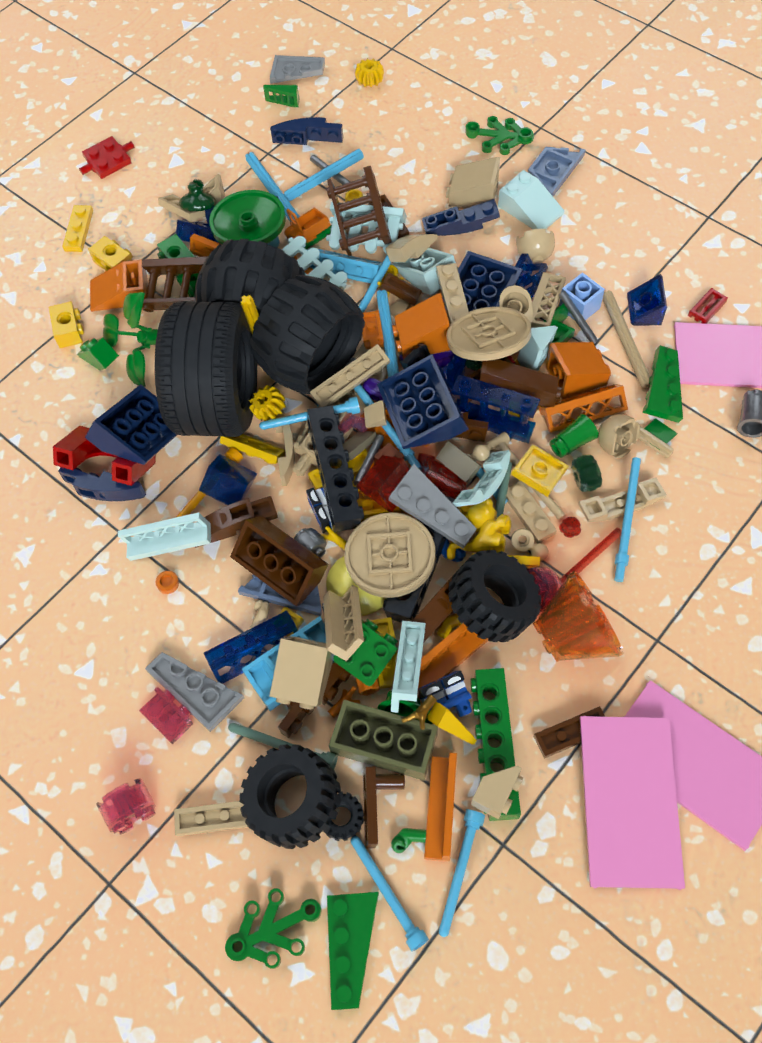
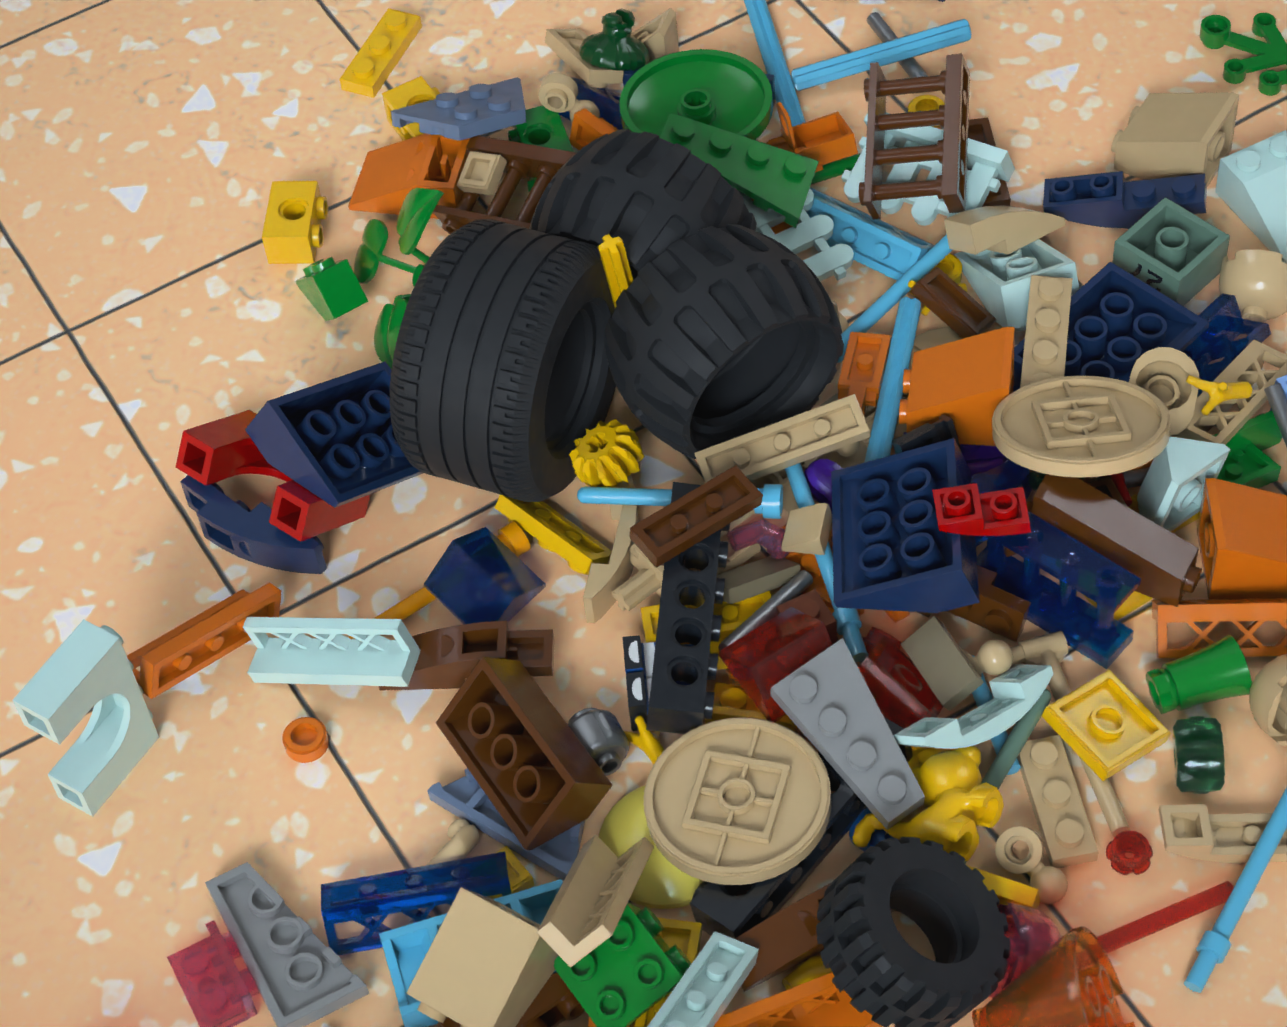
camera: 20 degrees right, 10 degrees down
none -> light aqua arch [12,619,159,817]
none -> orange fence [127,582,282,699]
none -> sand blue wing [391,77,526,141]
none -> tan tile [456,151,507,196]
none -> tan plate [538,73,600,123]
none -> reddish brown plate [629,465,763,568]
none -> green wing [660,112,819,228]
none -> red slope [932,483,1031,536]
none -> sand green brick [1112,197,1230,306]
none -> yellow bar [1186,375,1252,416]

